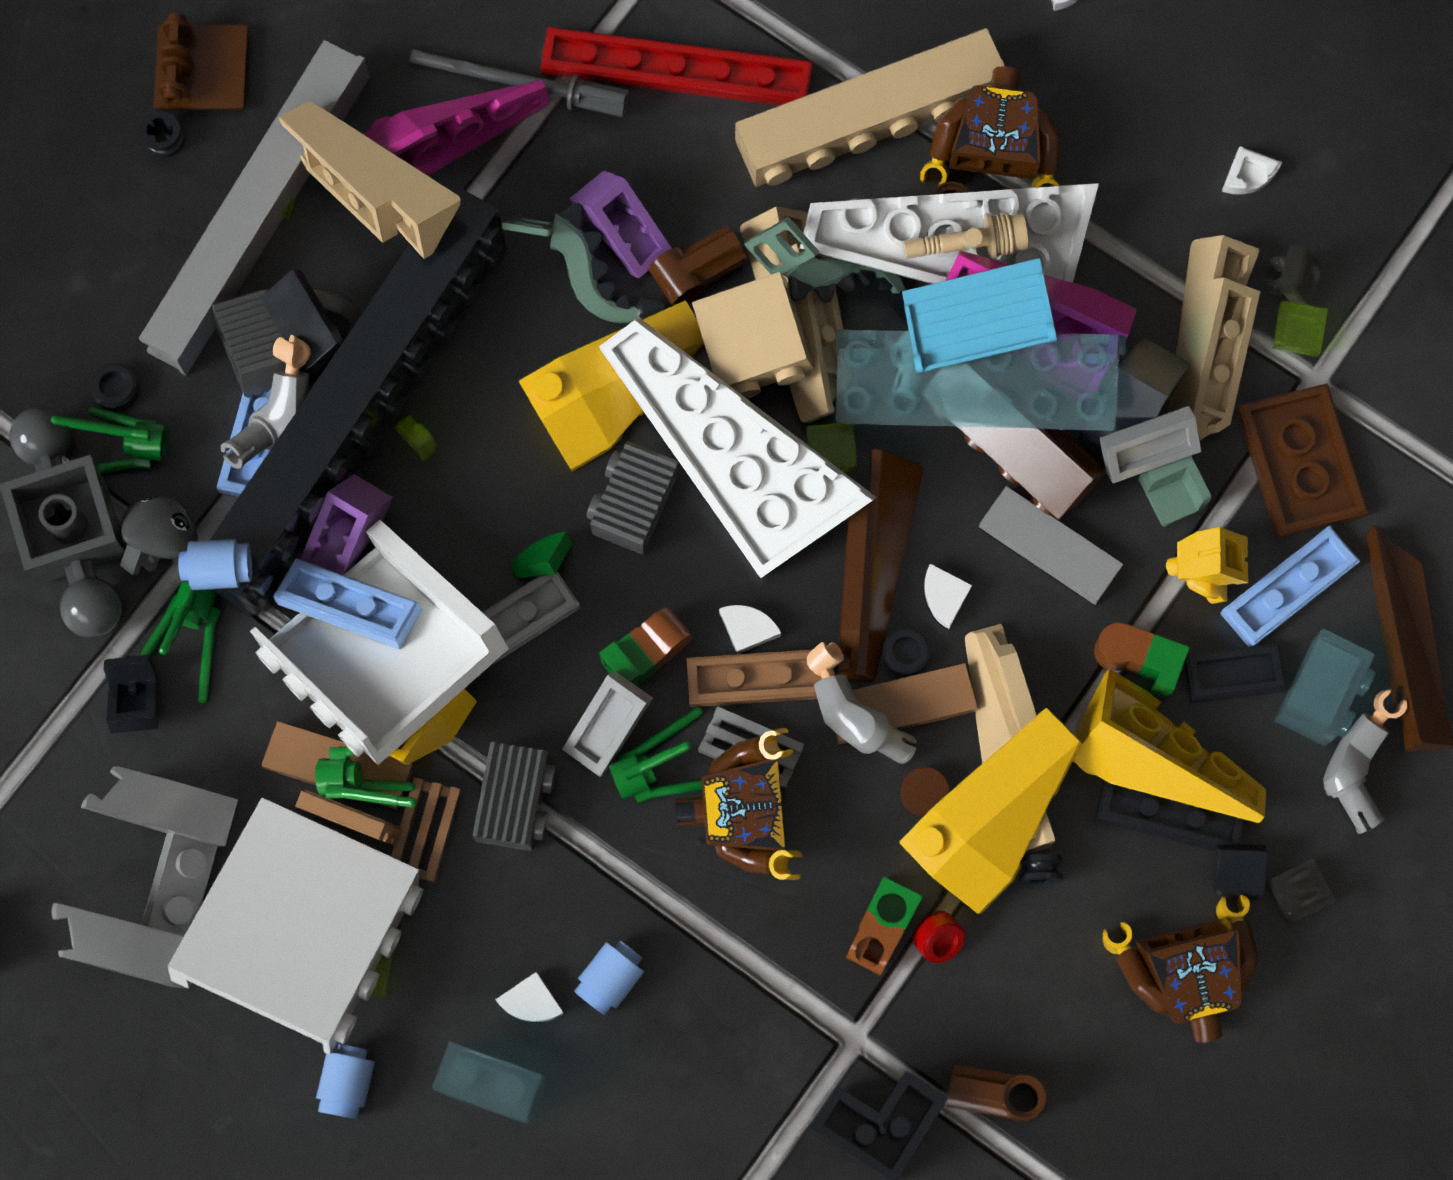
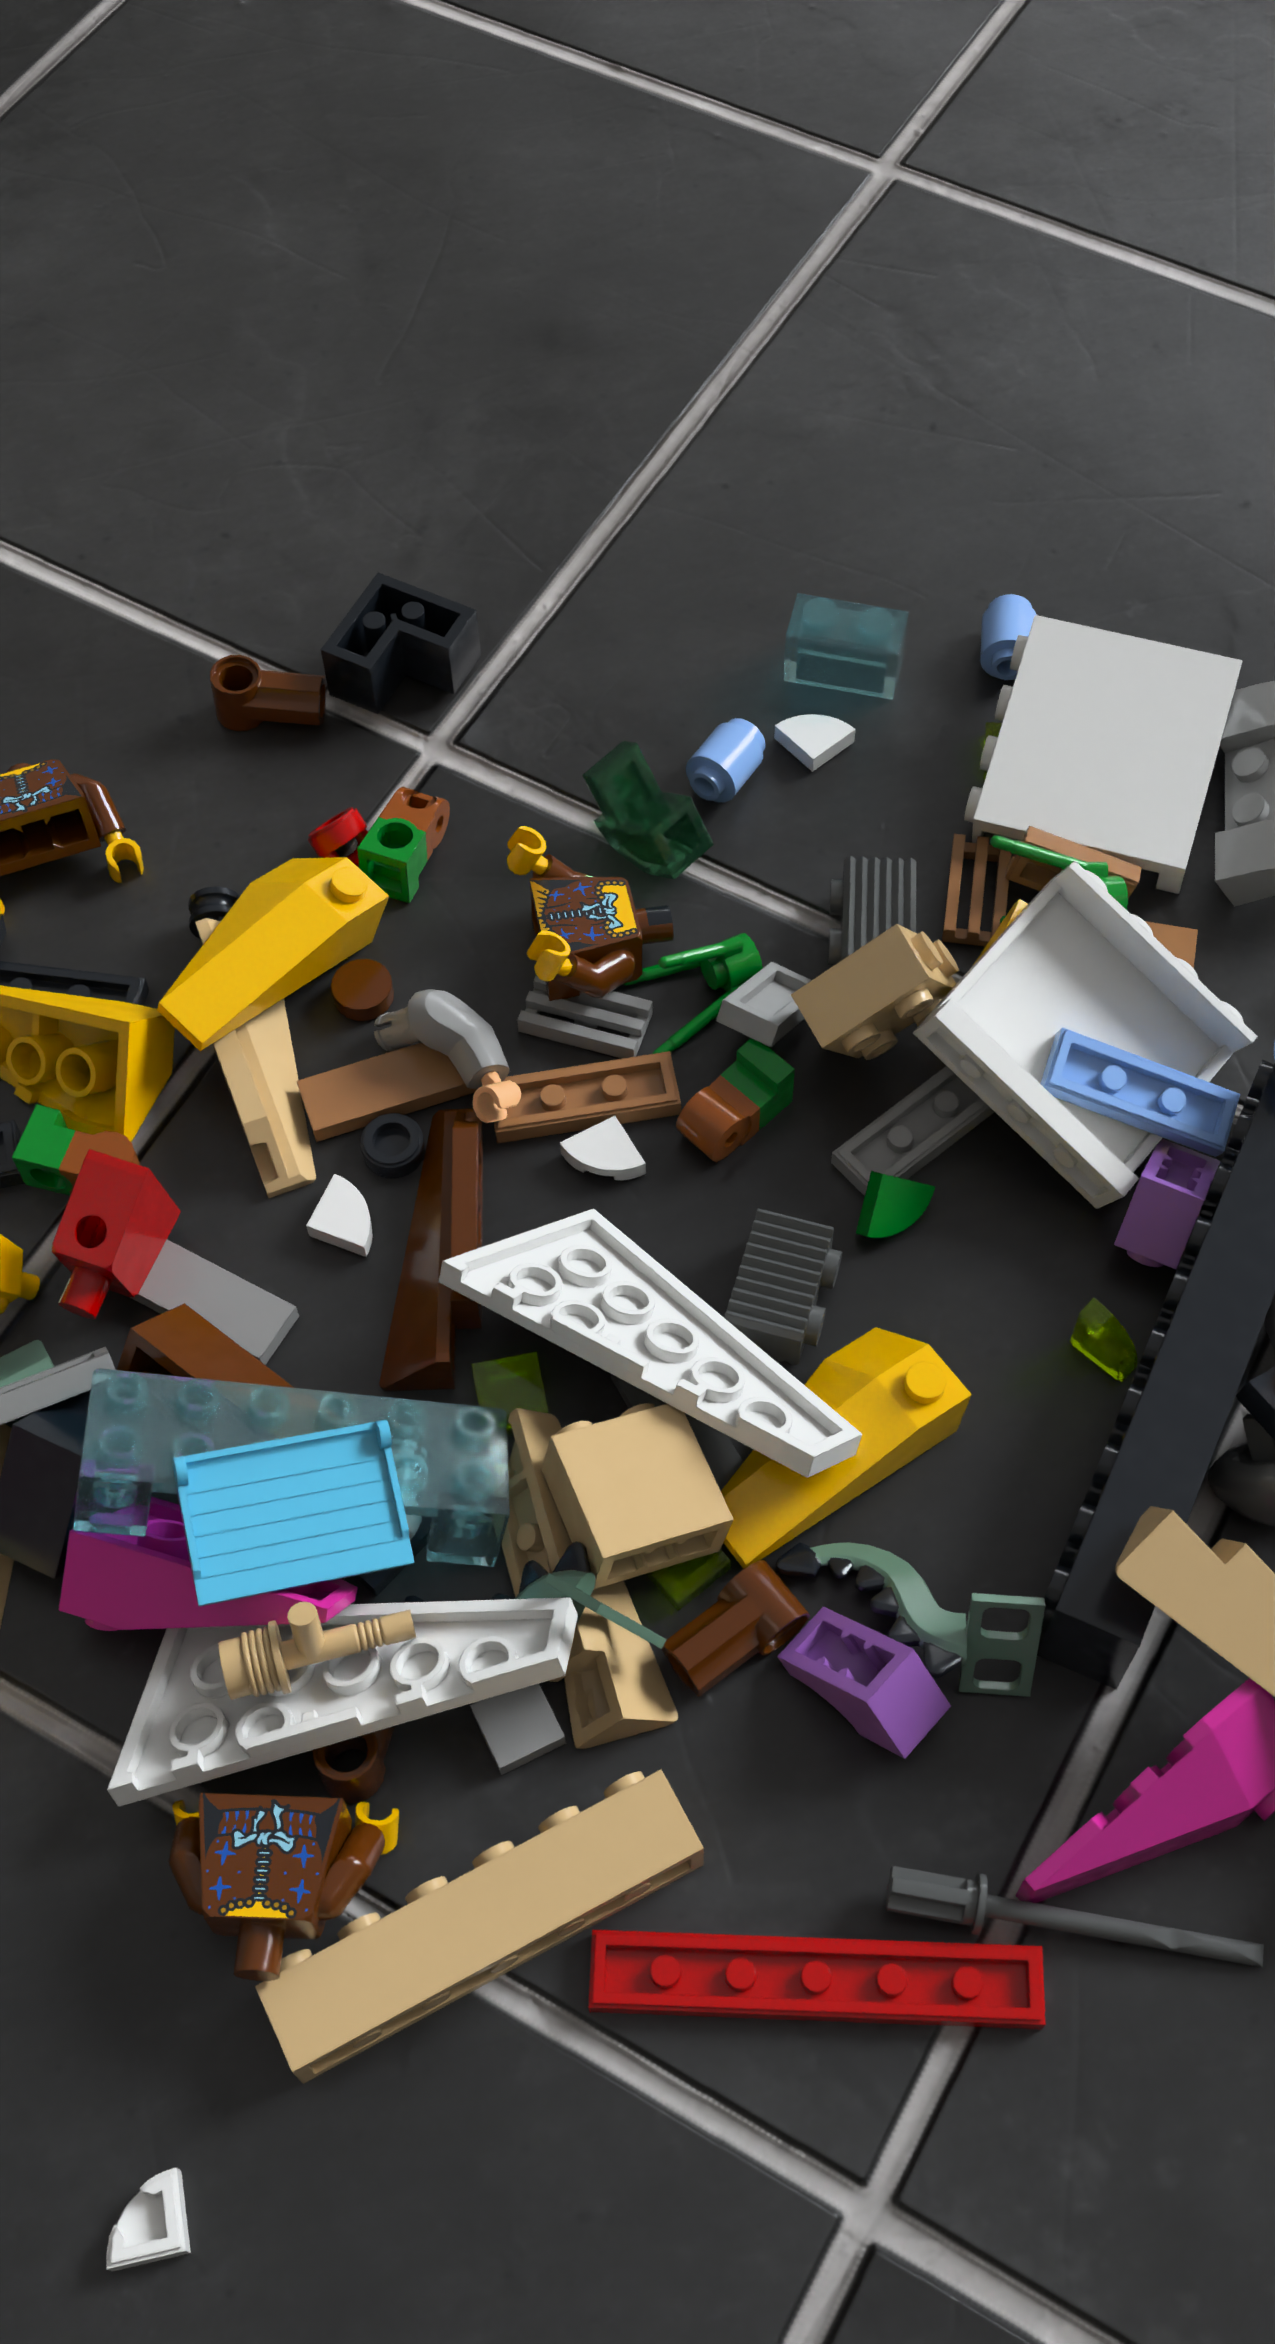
camera: 175 degrees right, 15 degrees down
none -> red torso [52,1149,181,1319]
none -> clear green brick [582,741,714,879]
none -> tan brick [791,924,959,1060]

